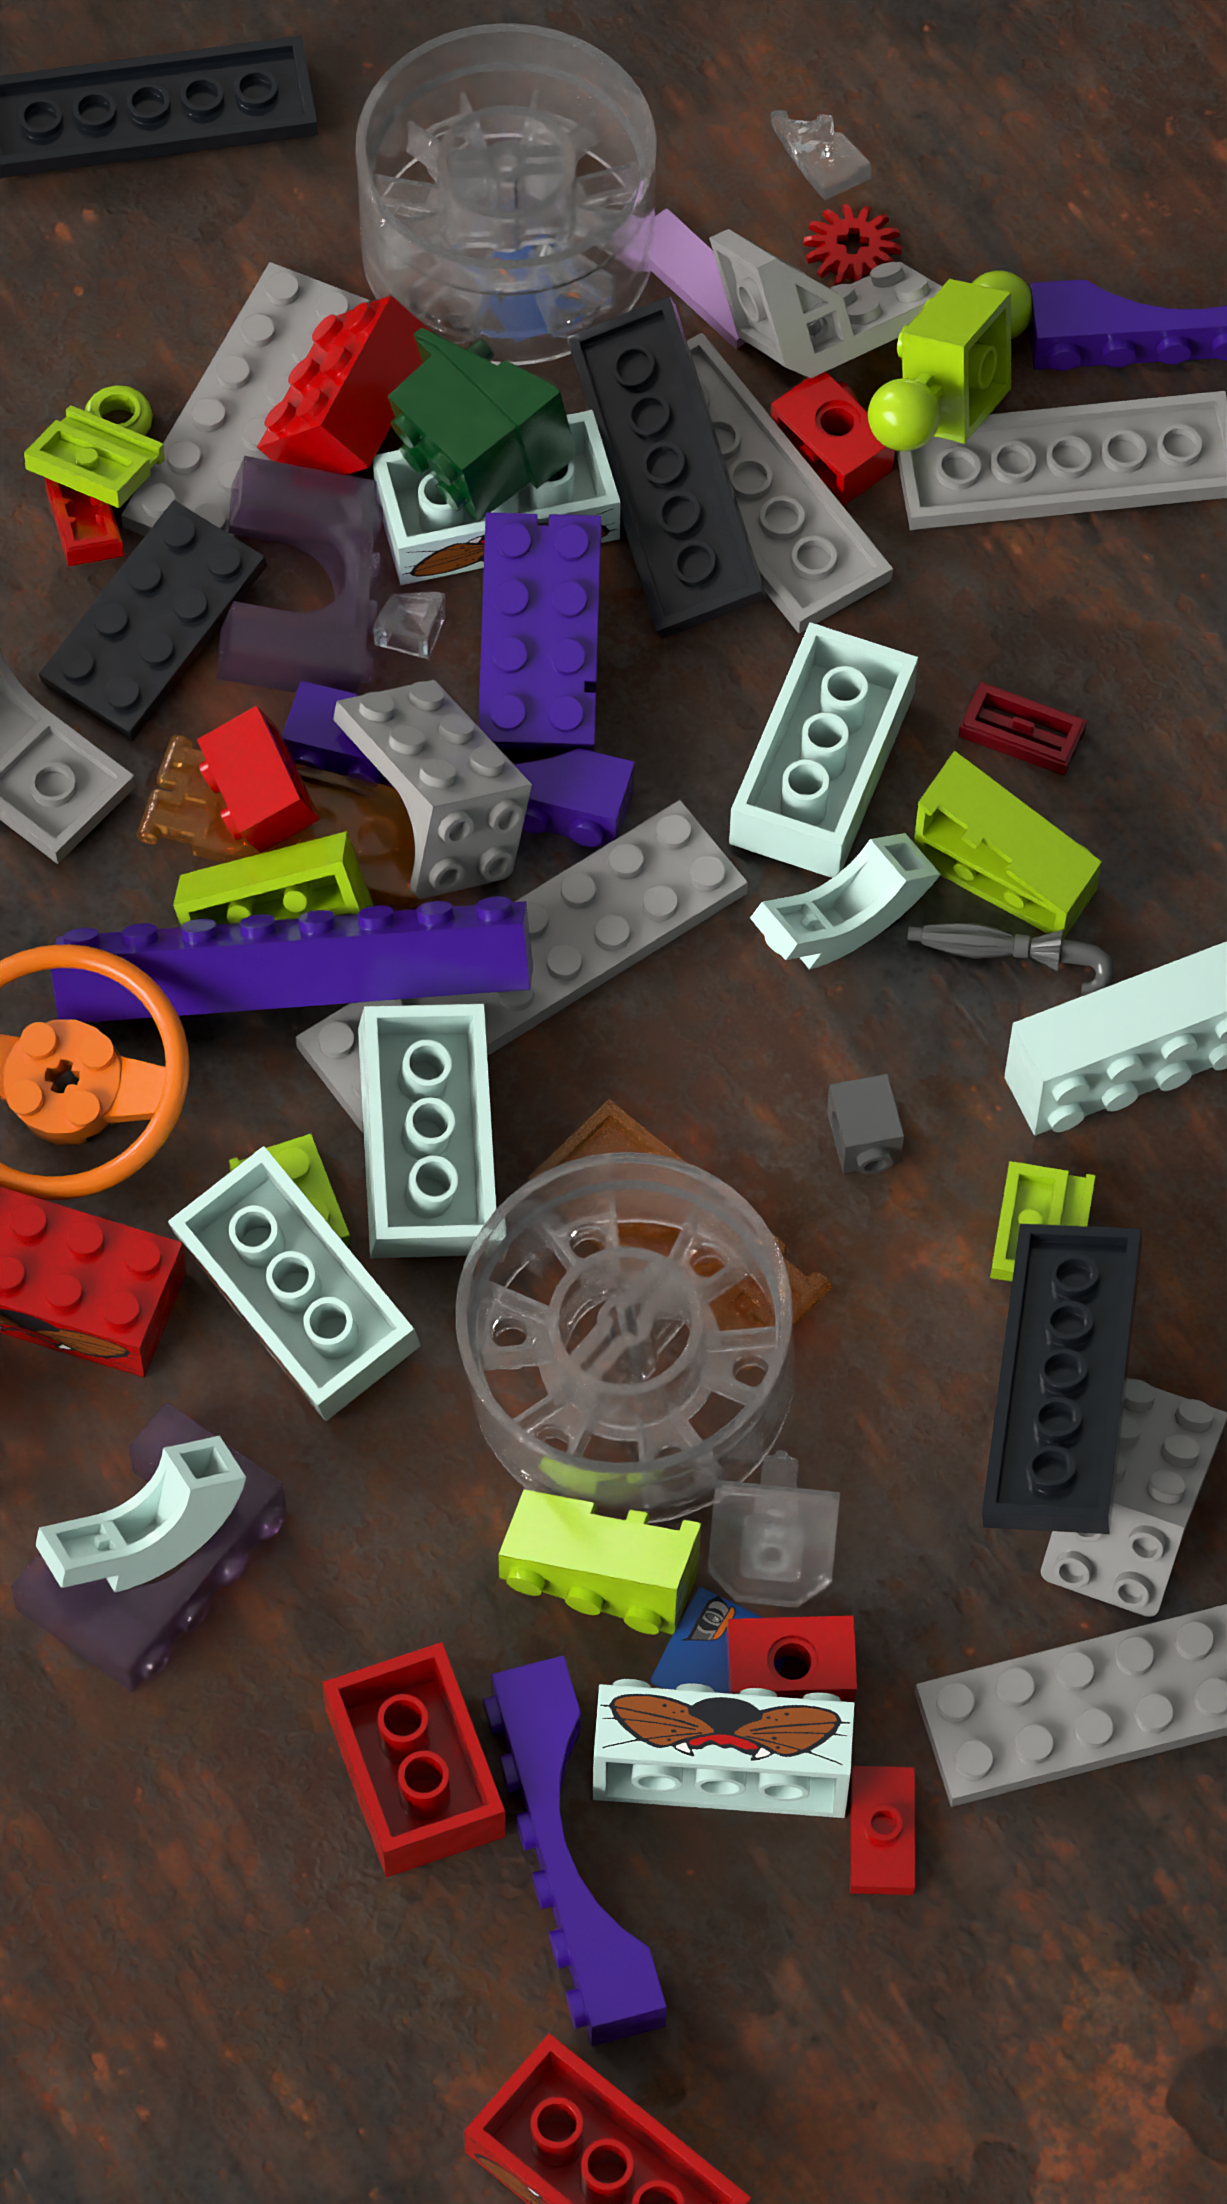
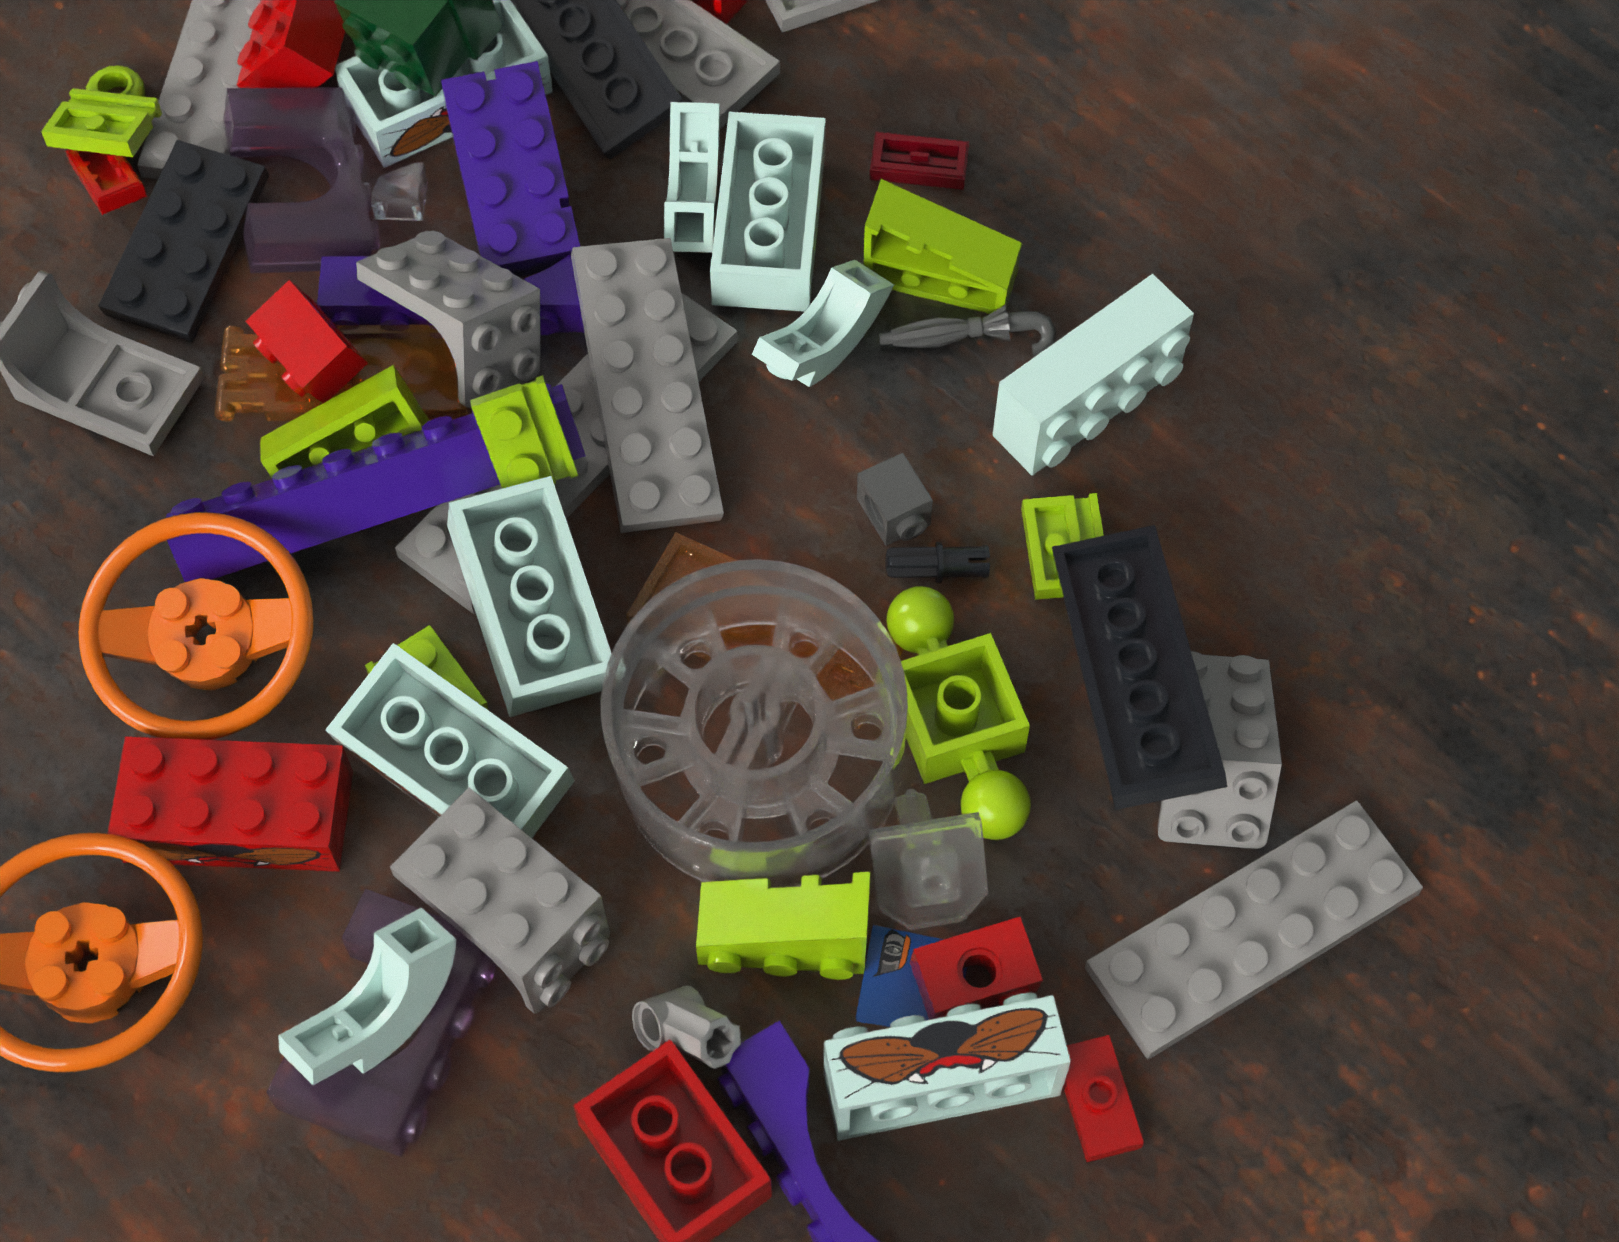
camera: 15 degrees left, 0 degrees up
none -> light grey bracket [390,787,610,1014]
none -> lime plate [470,375,578,489]
none -> light grey plate [571,238,724,533]
none -> light grey piece [632,985,741,1068]
none -> light aqua arch [664,102,720,253]
none -> black axle [885,542,990,583]
none -> lime brick [887,586,1031,840]

